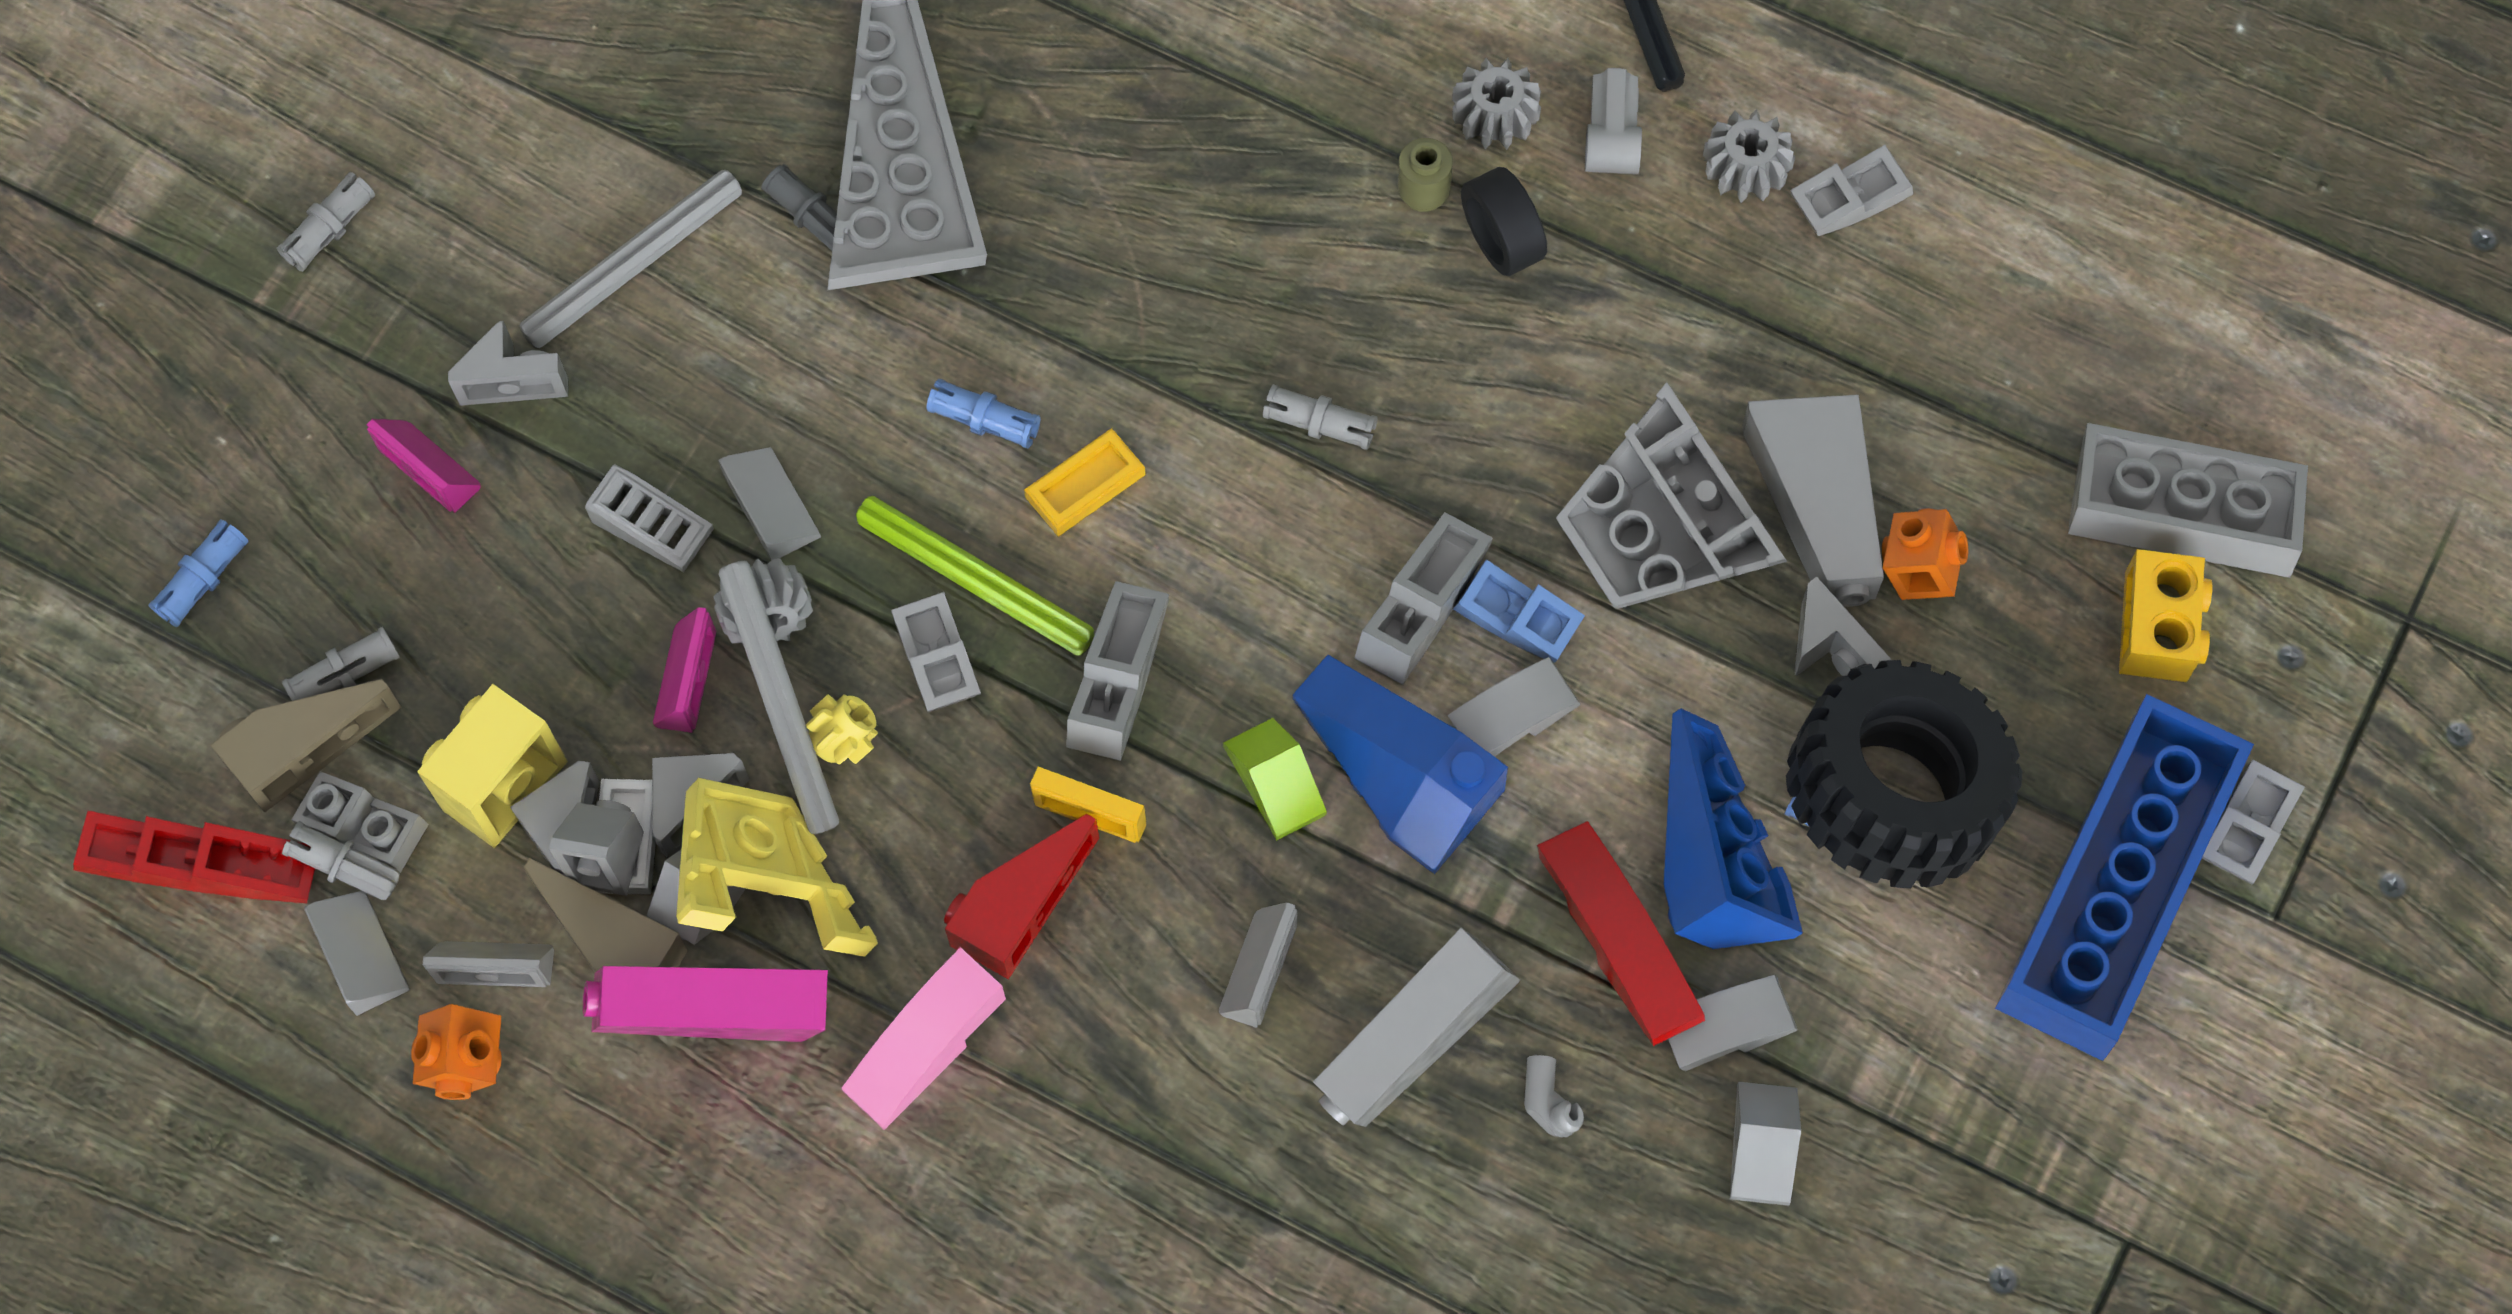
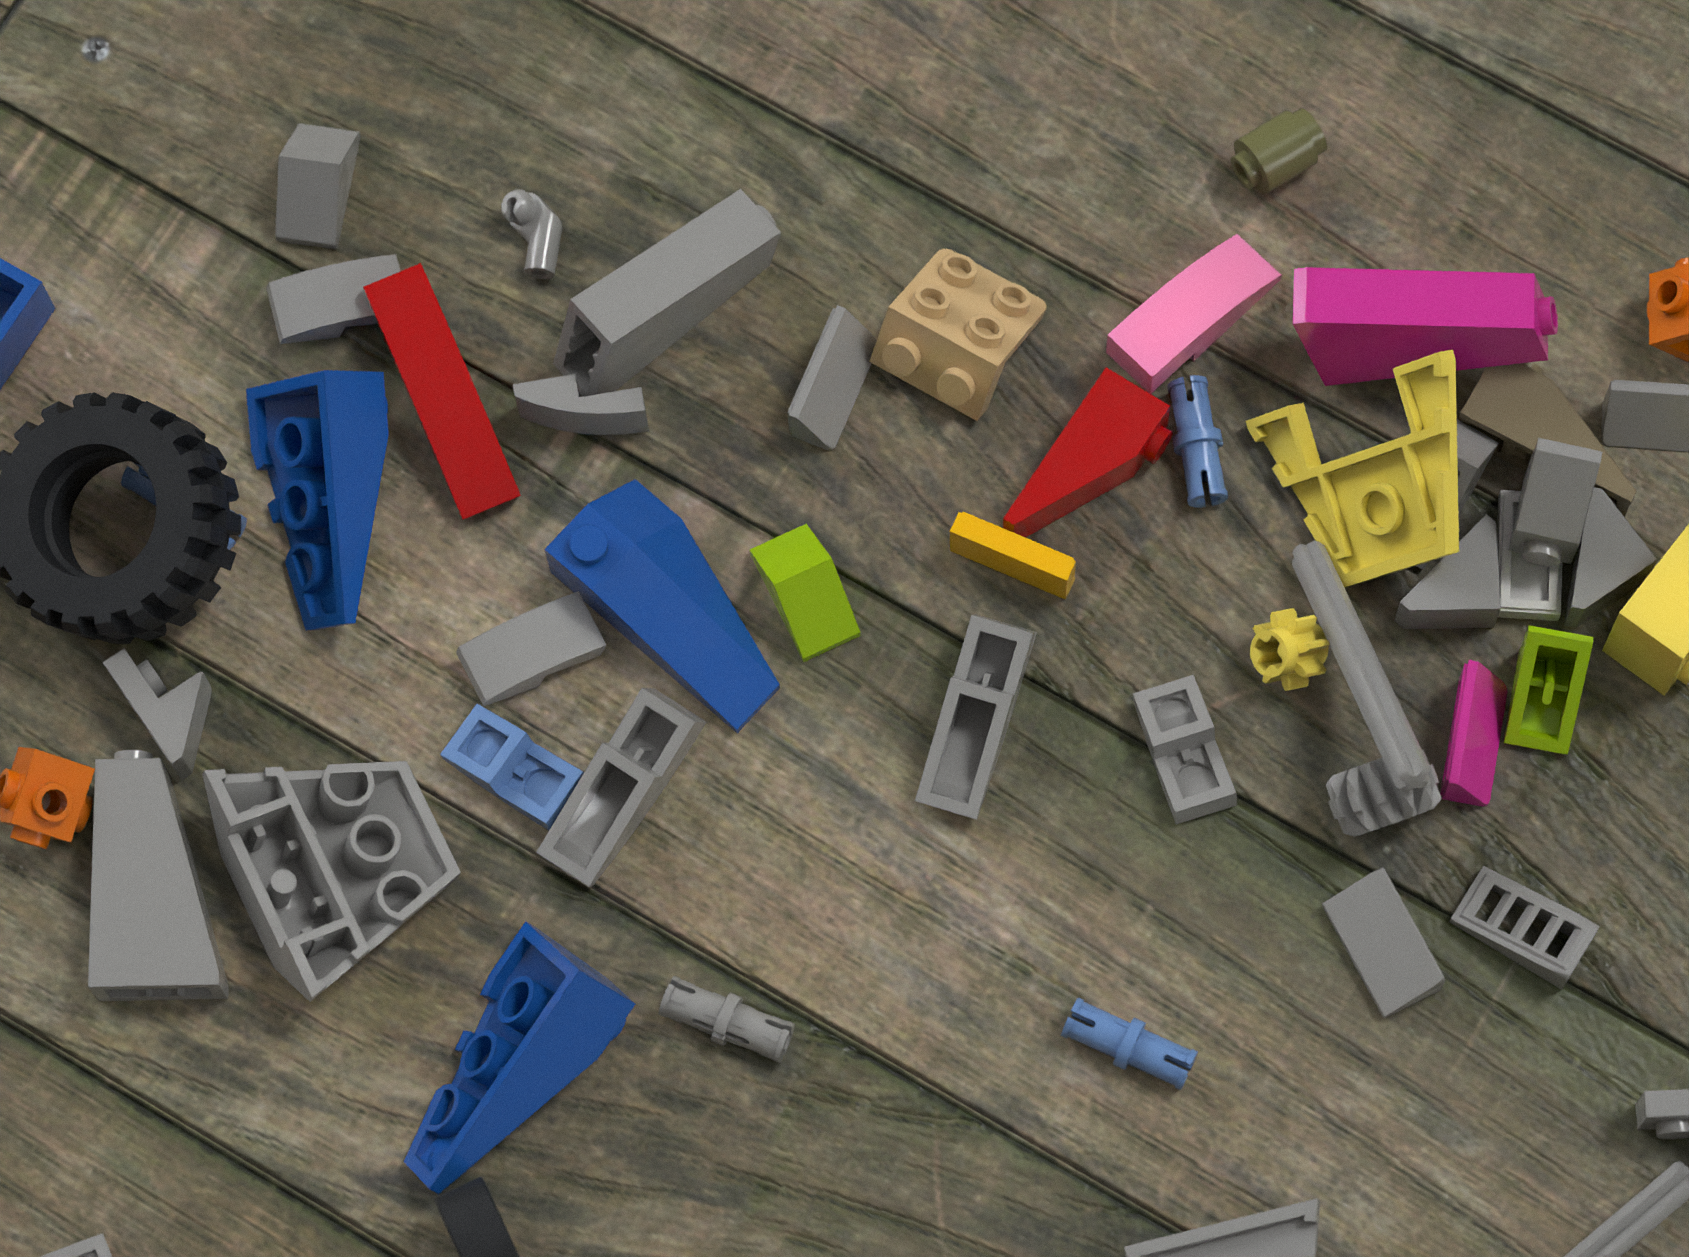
camera: 175 degrees left, 5 degrees up
lime axle [856,496,1095,656] -> none
yellow tile [1024,428,1146,537] -> none
none -> blue wedge [404,921,636,1194]
none -> light grey slope [513,374,649,435]
none -> tan bracket [869,249,1047,421]
none -> medium blue pin [1167,375,1228,508]
none -> olive brick [1231,108,1327,194]
none -> lime slope [1504,625,1593,755]

